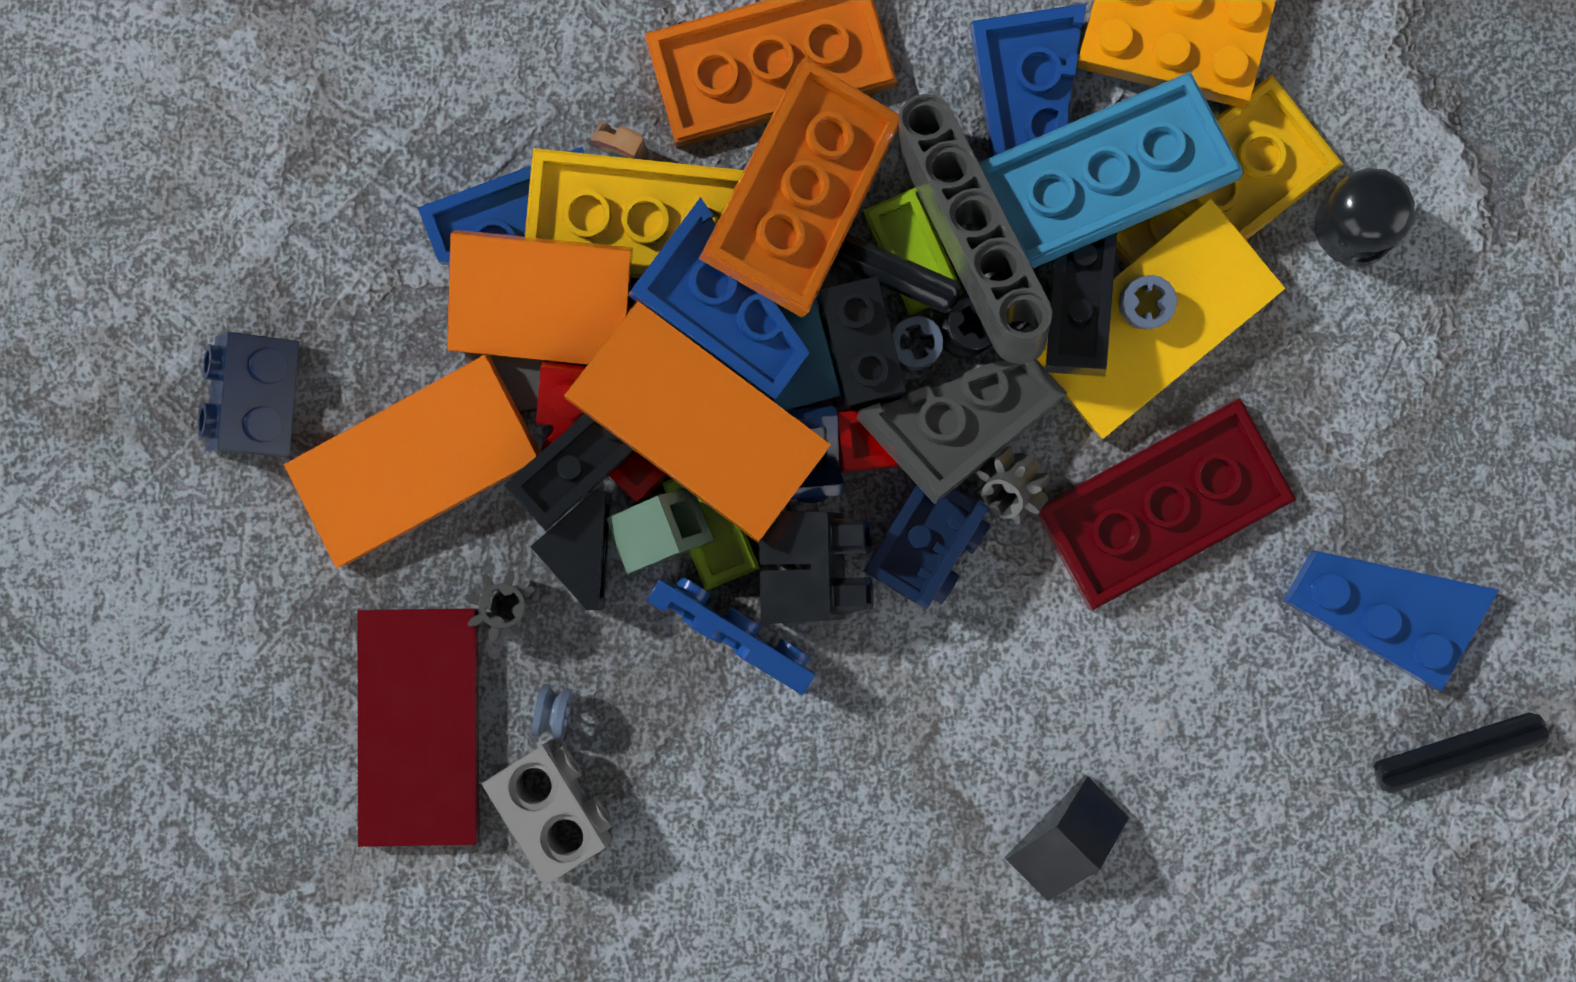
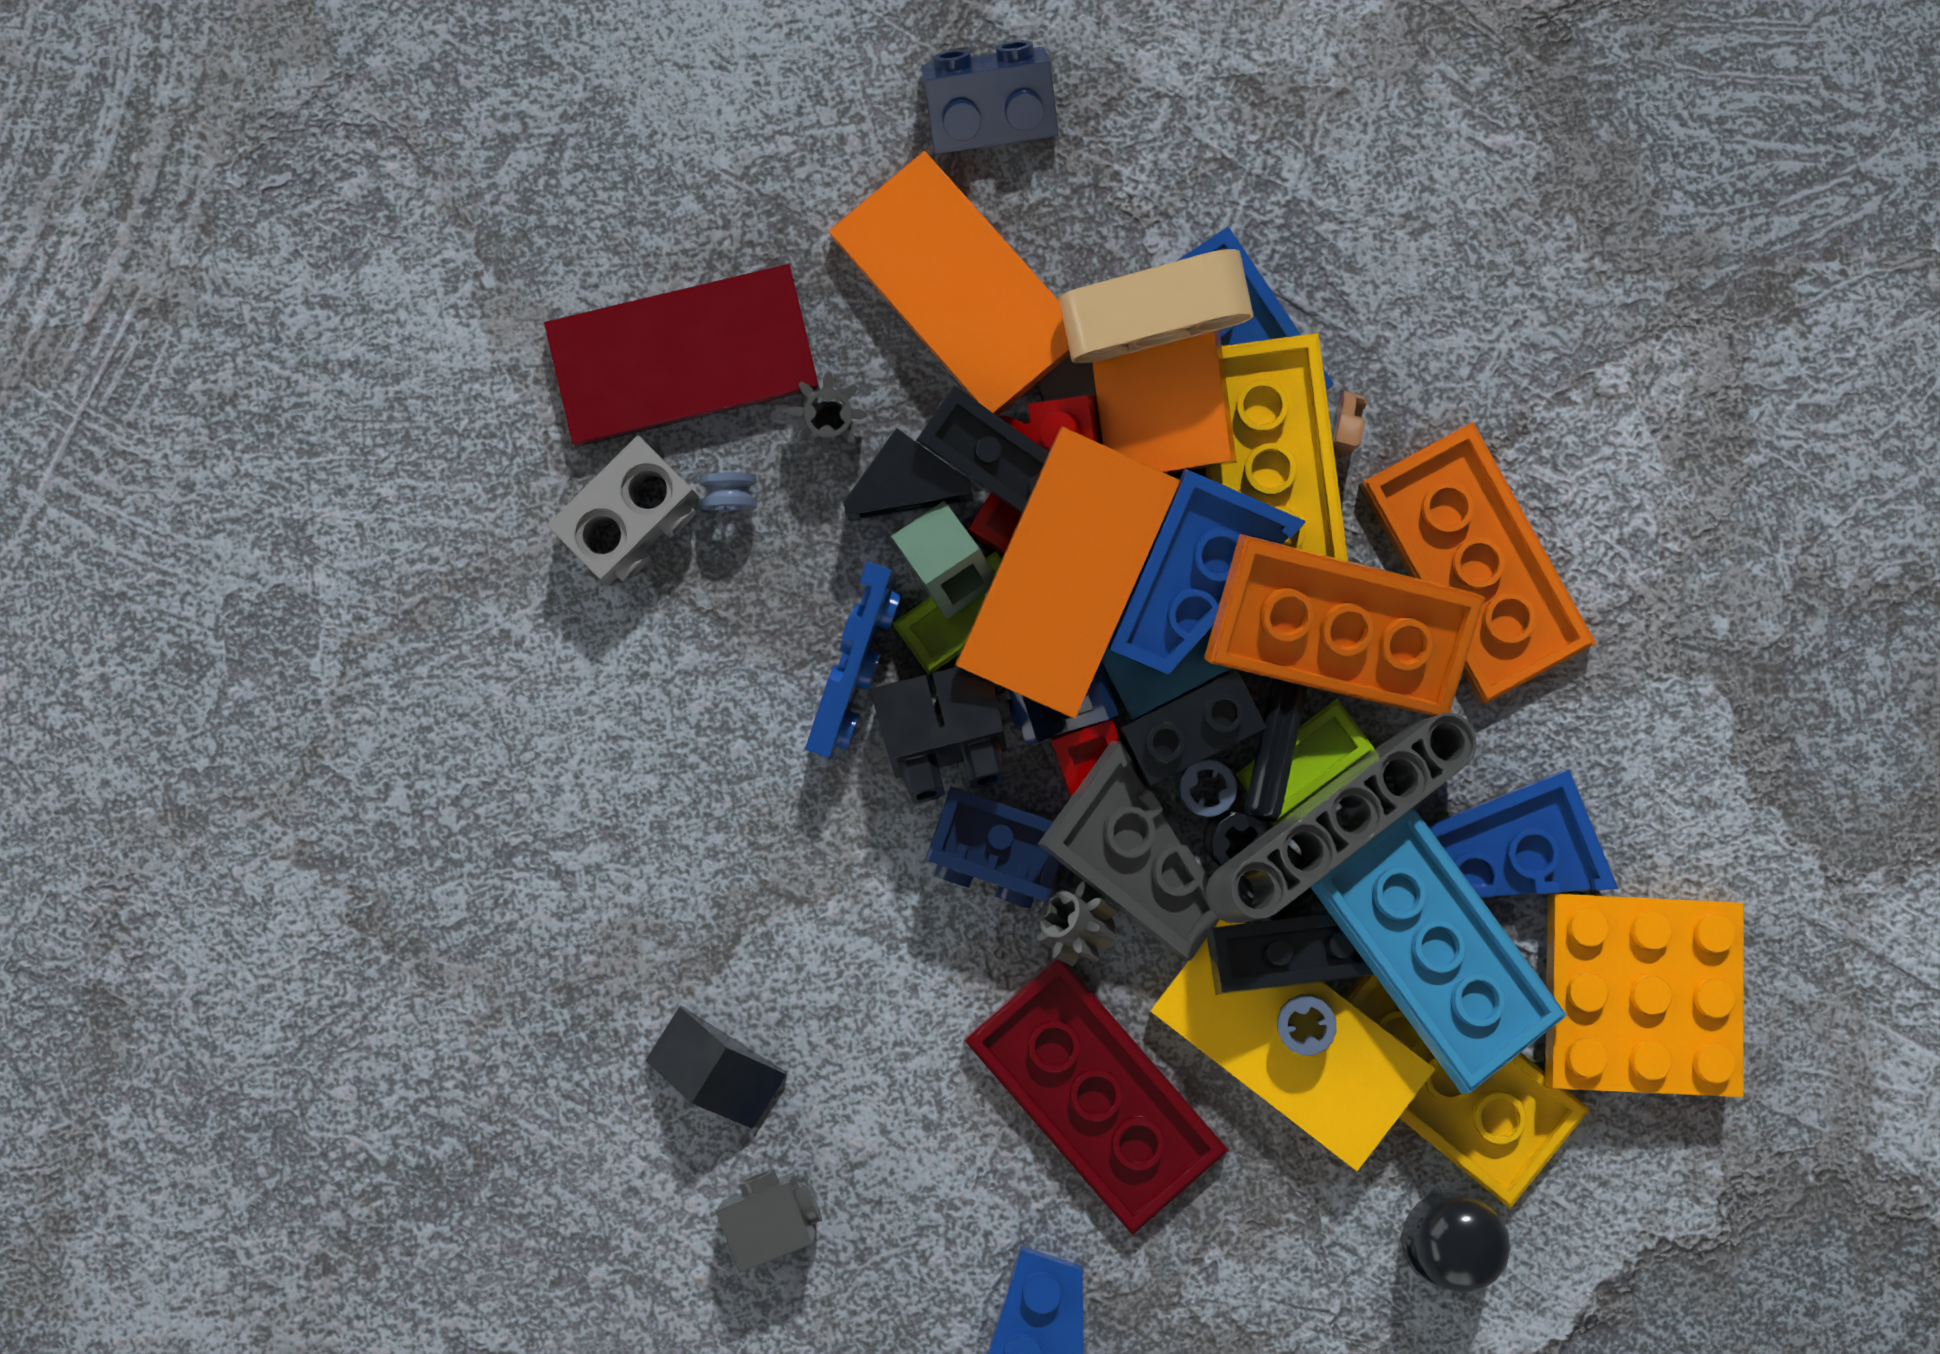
camera: 80 degrees right, 0 degrees up
none -> dark grey brick [716,1169,822,1273]
none -> tan beam [1059,249,1253,363]

